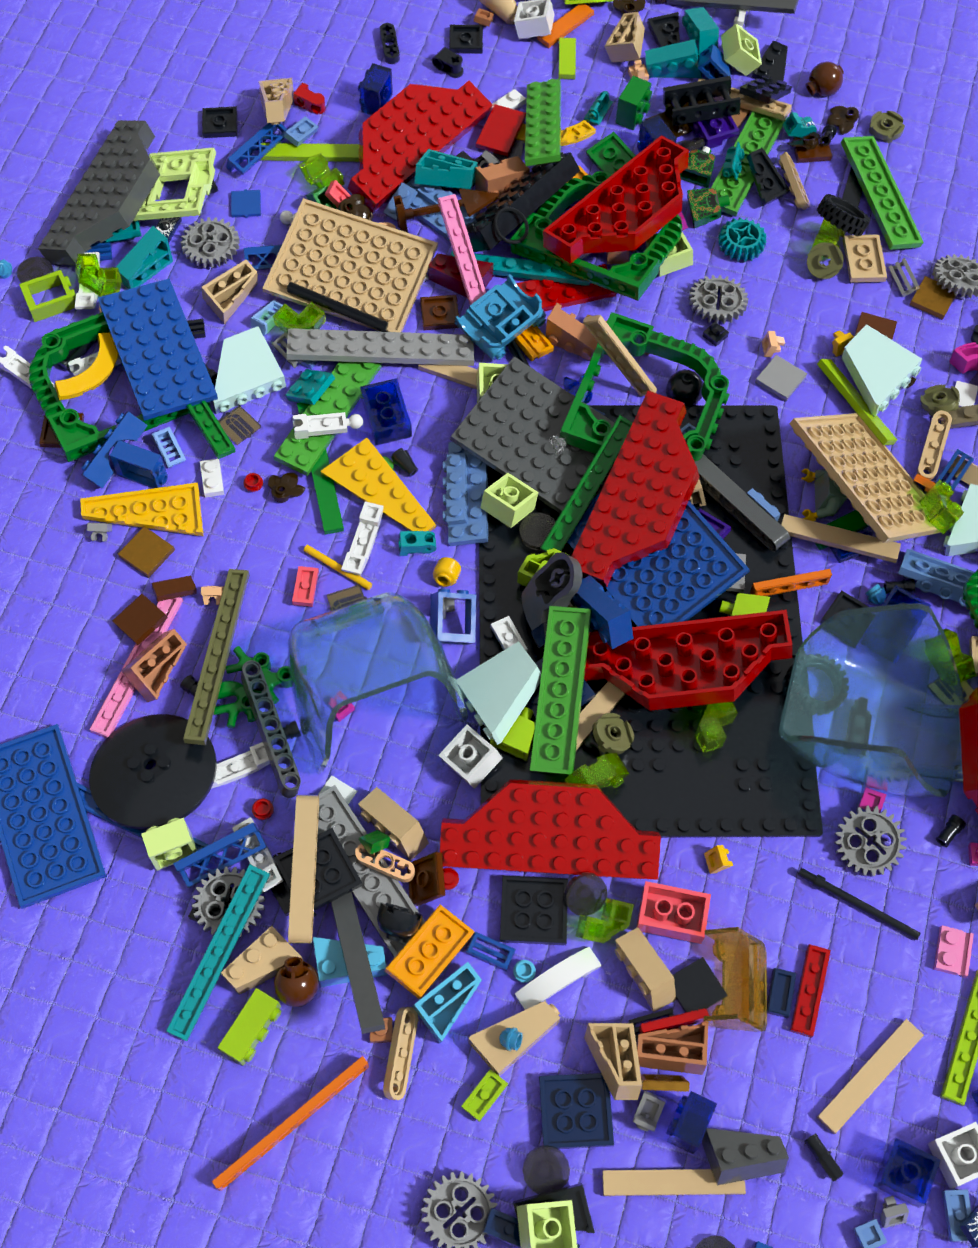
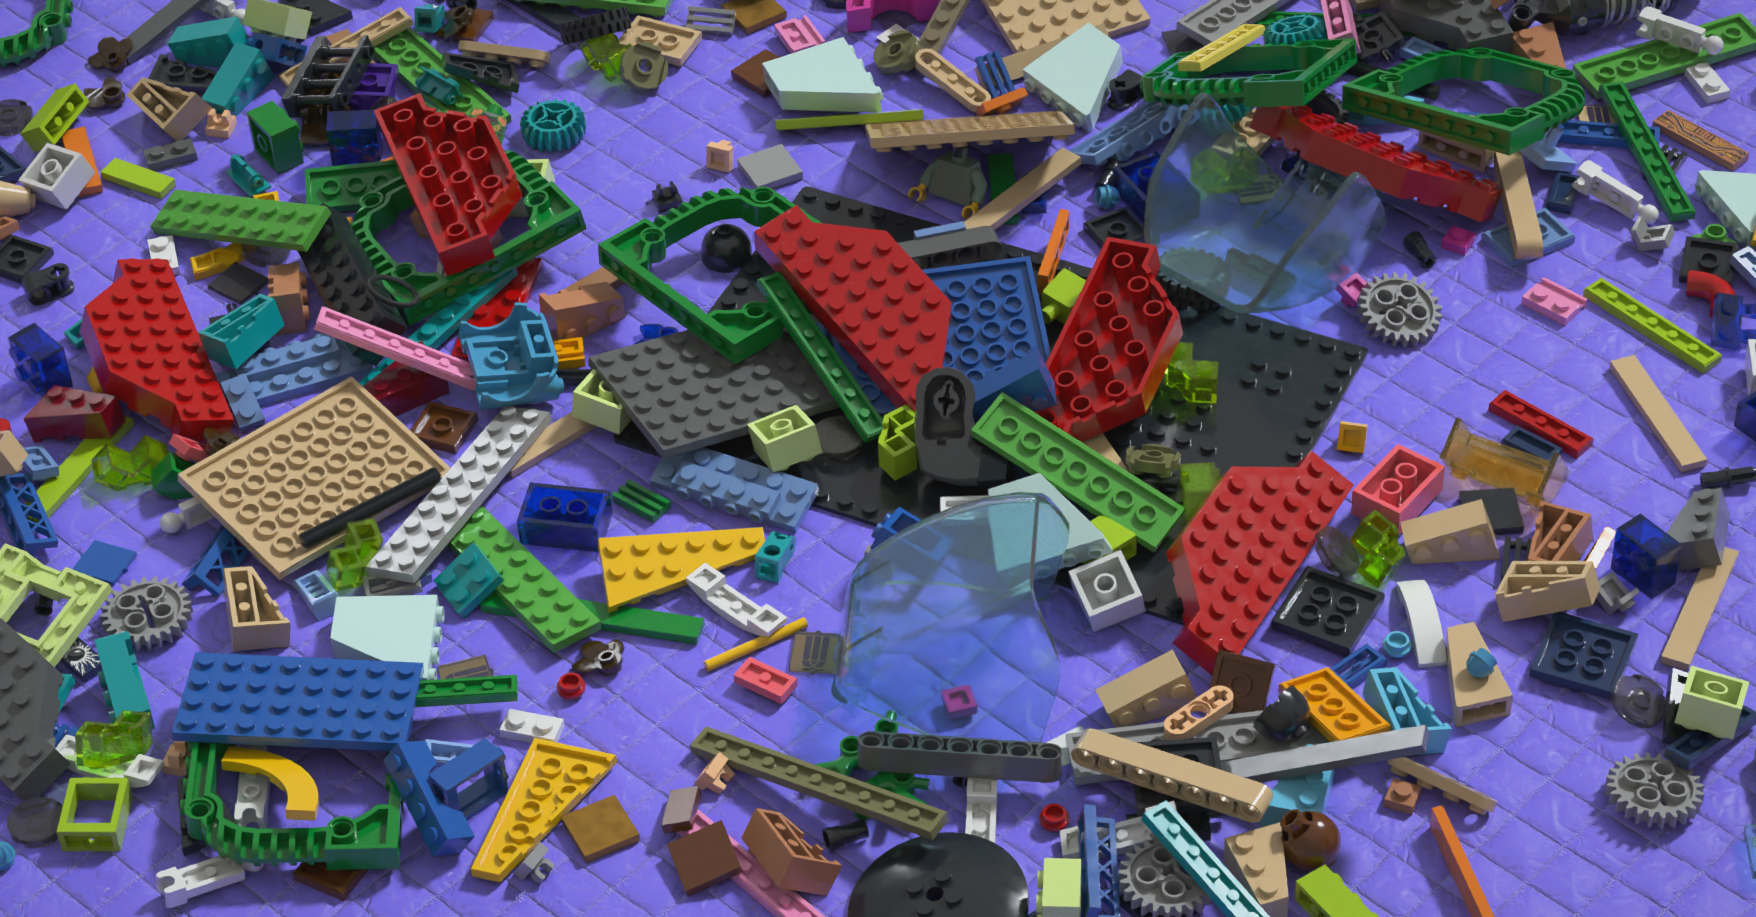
camera: 60 degrees left, 20 degrees down
white plate [292,412,363,439] -> none
green slope [359,830,390,855] -> none
black cone [391,448,418,477] -> none
reddish brown piece [394,189,500,233] -> none
yellow head [433,557,461,587] -> none
lime plate [461,1069,508,1122] -> none
red tile [476,104,526,156] -> none
light grey tile [480,150,500,168] -> none
clear tile [549,435,567,455] -> none
tan tile [583,315,657,396] -> none
red tile [639,1008,709,1034] -> none
light grey gear [689,275,748,324] -> none
black plate [739,75,792,104] -> none
black bar [797,867,920,940] -> none
yellow tile [832,330,854,357] -> none
clear neon green brick [919,479,964,534] -> none
none -> dark red wedge [23,385,126,443]
none -> dark grey plate [143,138,198,171]
none -> green tile [611,479,671,523]
none -> bright pink plate [774,15,825,54]

